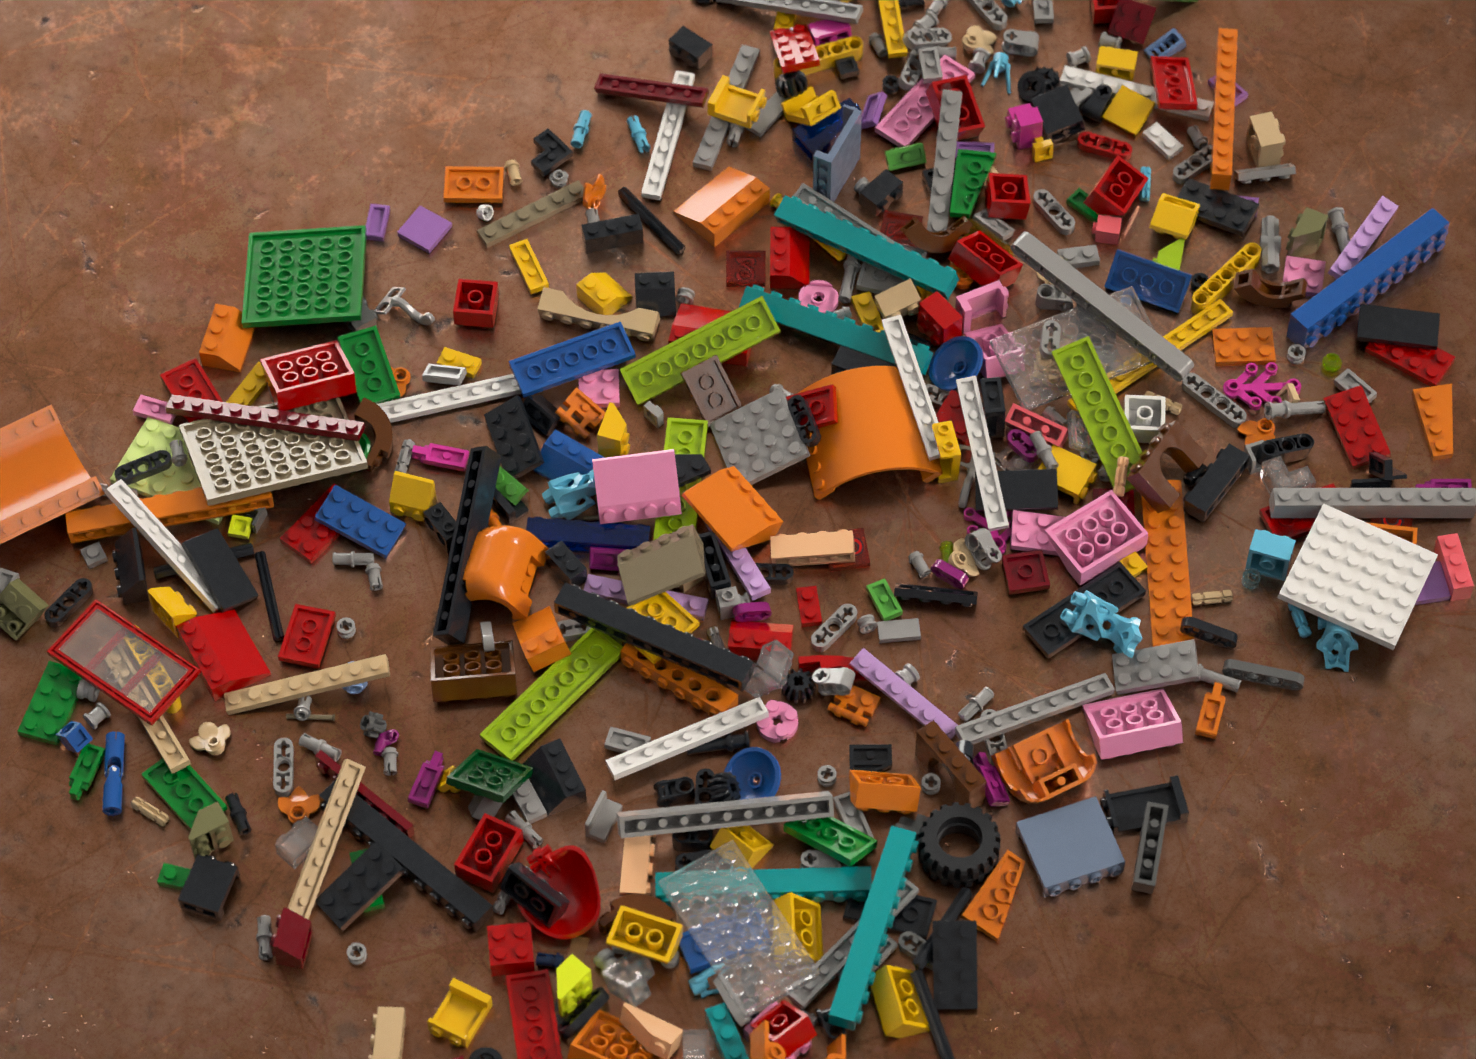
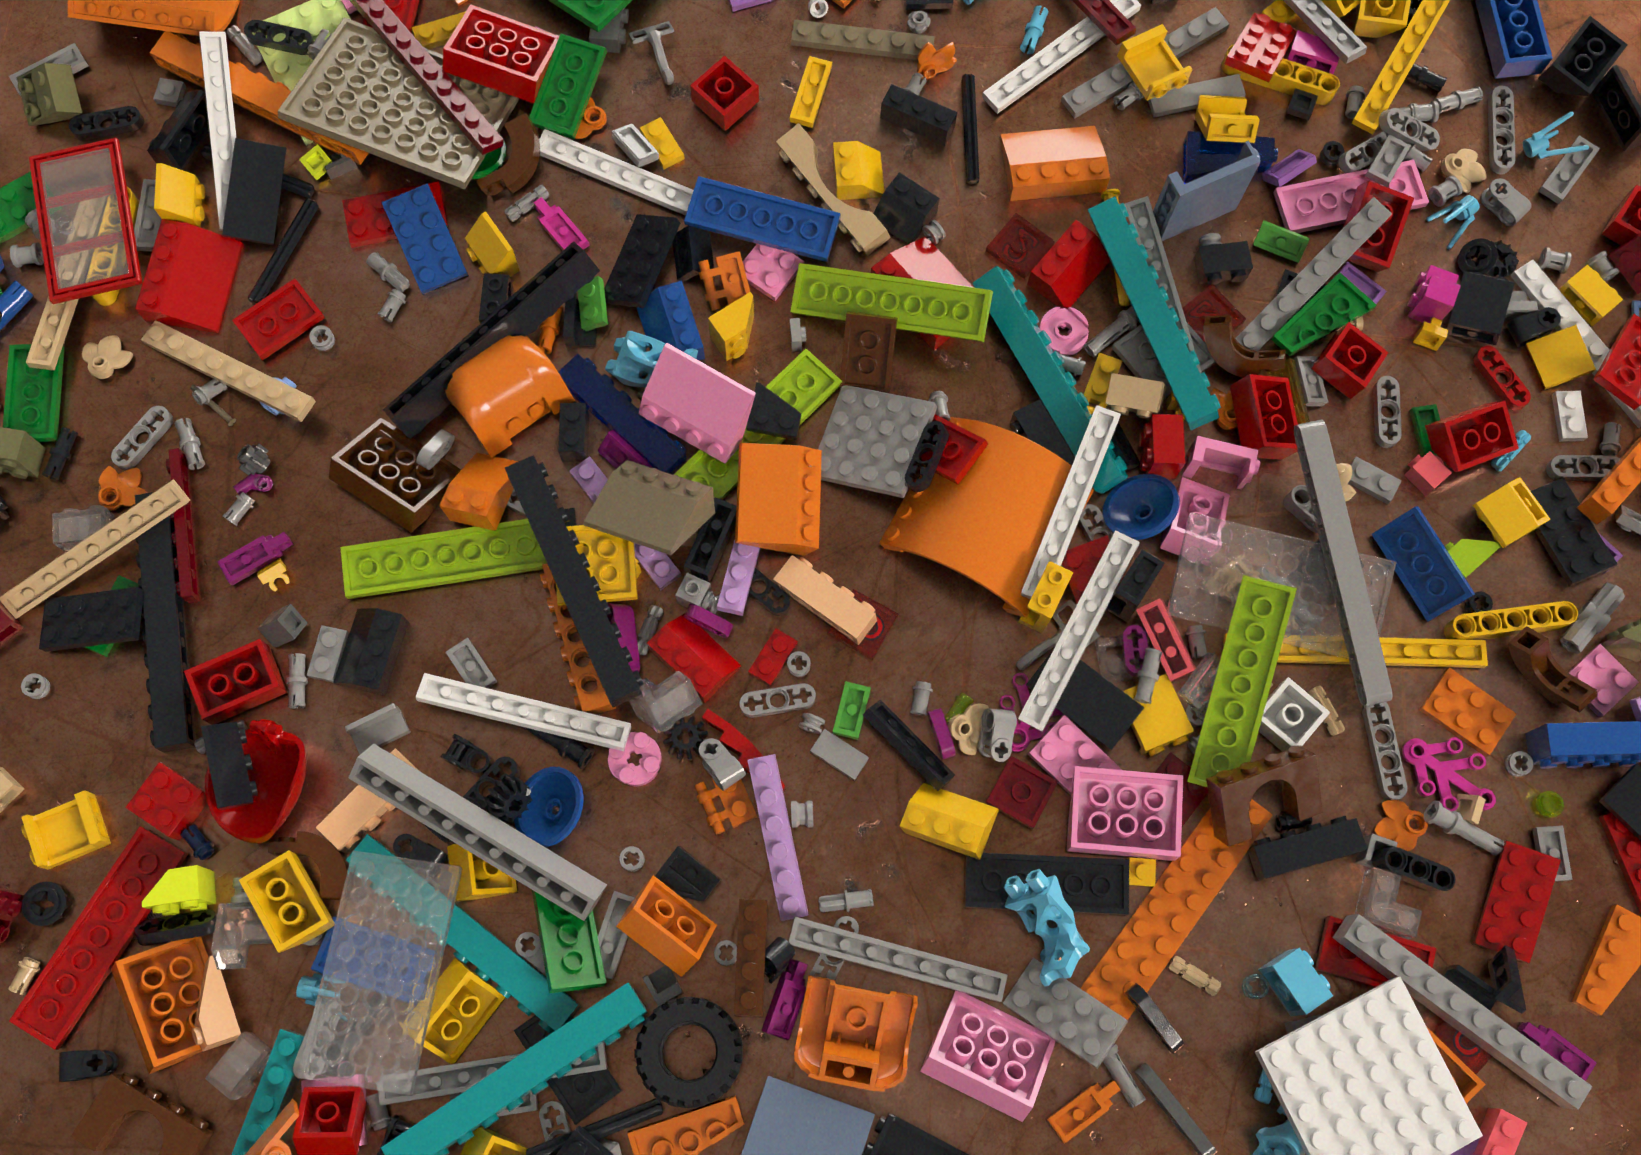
camera: 35 degrees right, 15 degrees up
dark green plate [446,749,533,803] -> none
black gear [775,70,808,99] -> none
light grey beam [1039,320,1061,359] -> none
light nougat axle [1113,457,1129,497] -> none
none -> light grey plate [134,179,162,252]
none -> light grey bush [787,651,811,677]
none -> yellow slope [900,783,999,860]

